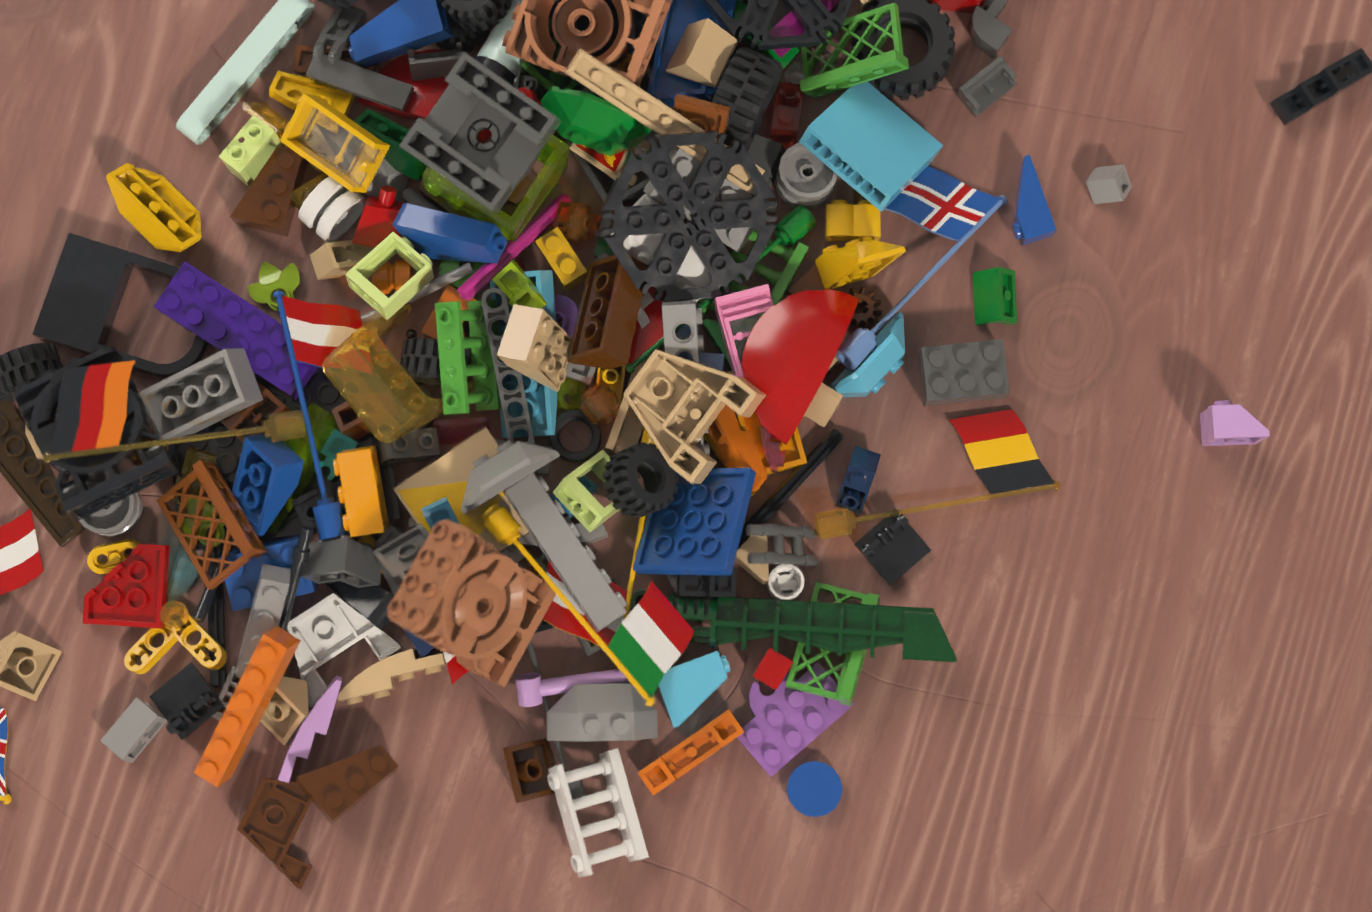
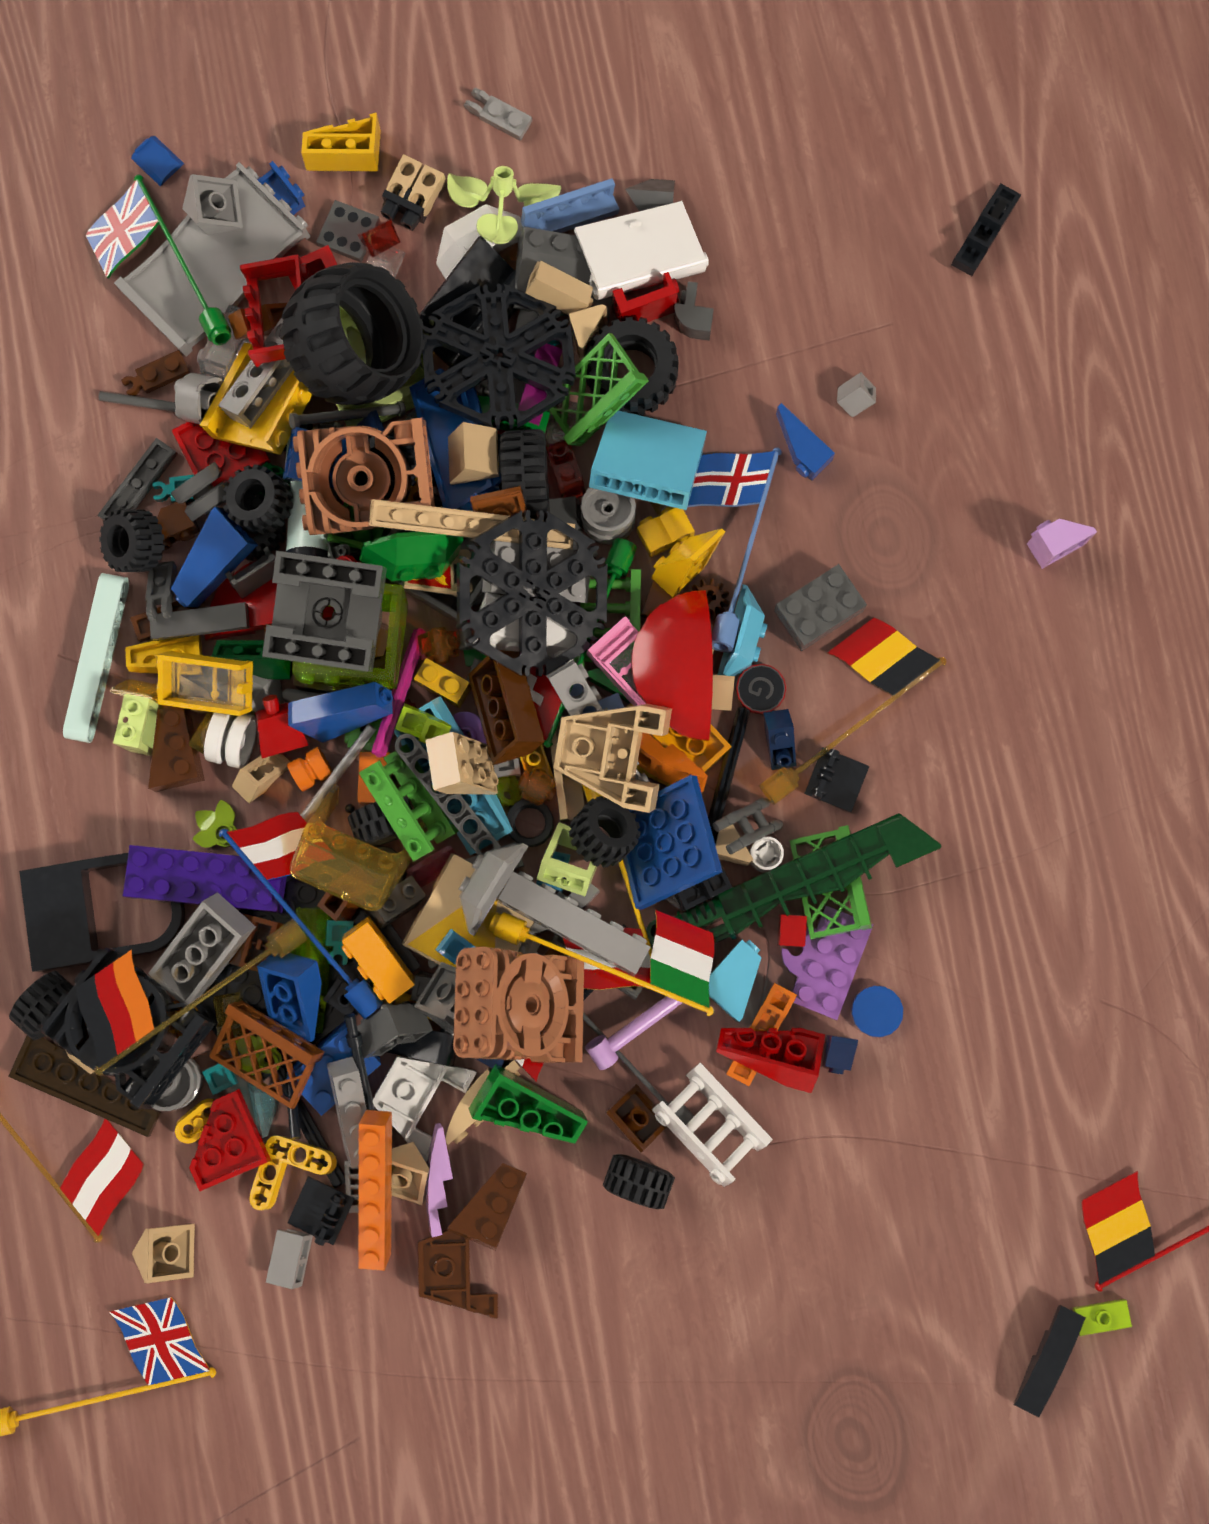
camera: 20 degrees left, 0 degrees up
yellow wedge [106,163,202,252] -> none
clear yellow plate [160,601,188,629] -> none
yellowish green window [345,232,434,320] -> none
light grey wedge [546,683,658,742] -> none
clear pink slope [761,425,785,473] -> none
dark grey hinge [957,56,1017,118] -> none
green panel [973,267,1017,326] -> none
none -> teal plate [203,1064,238,1095]
none -> green wedge [468,1064,588,1144]
none -> black tyre [603,1154,675,1209]
none -> red wedge [716,1028,825,1093]
none -> black tile [736,664,786,714]
none -> dark blue slope [822,1035,858,1074]

